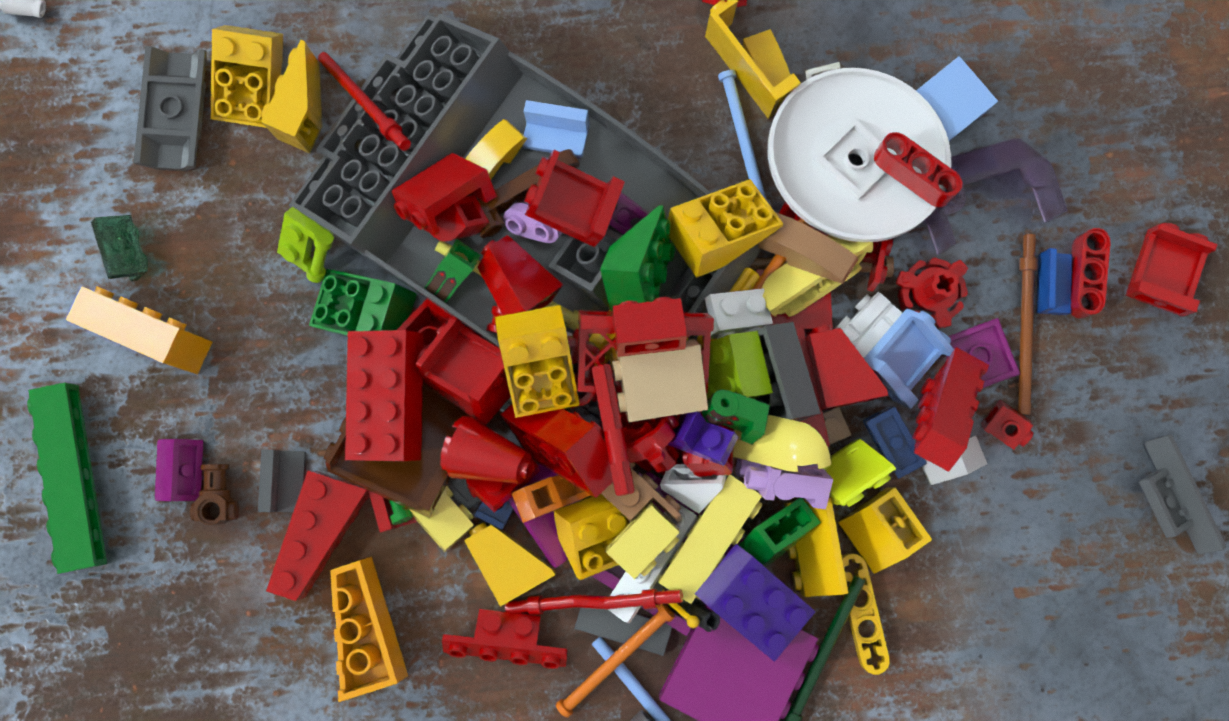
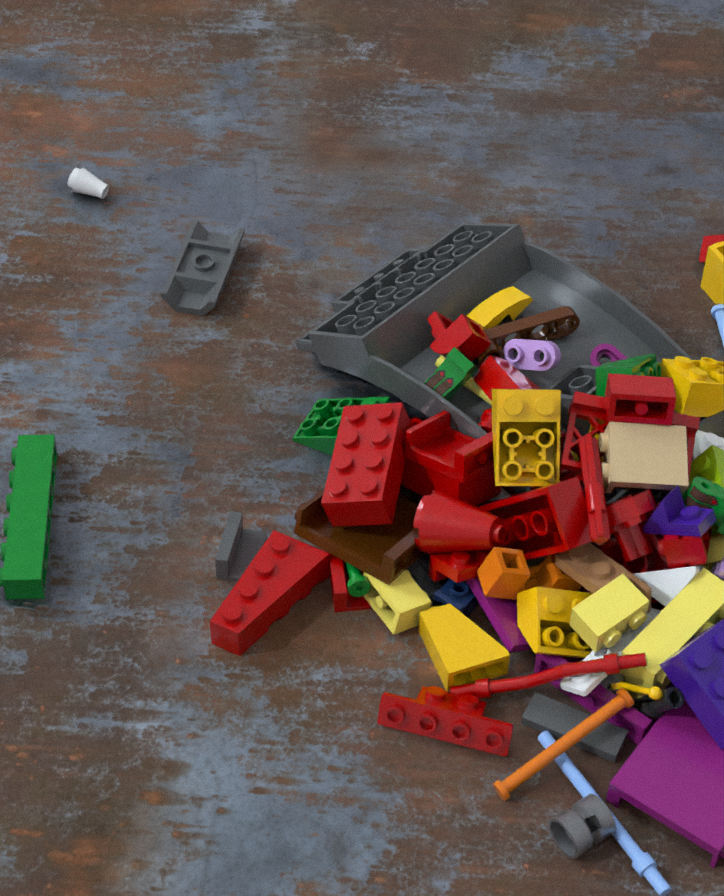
camera: 10 degrees right, 35 degrees down
wedge [66,286,213,375] -> none
clear green bracket [91,215,148,281] -> none
magenta panel [155,439,203,501] -> none
reddish brown connector [190,464,239,525] -> none
yellow slope [211,25,283,128] -> none
yellow slope [261,40,322,153] -> none
lime plate [277,207,334,283] -> none
red bar [318,52,411,151] -> none
light orange wedge [330,556,408,702] -> none
red panel [391,153,497,235] -> none
light blue panel [522,100,590,158] -> none
red panel [524,149,625,247] -> none

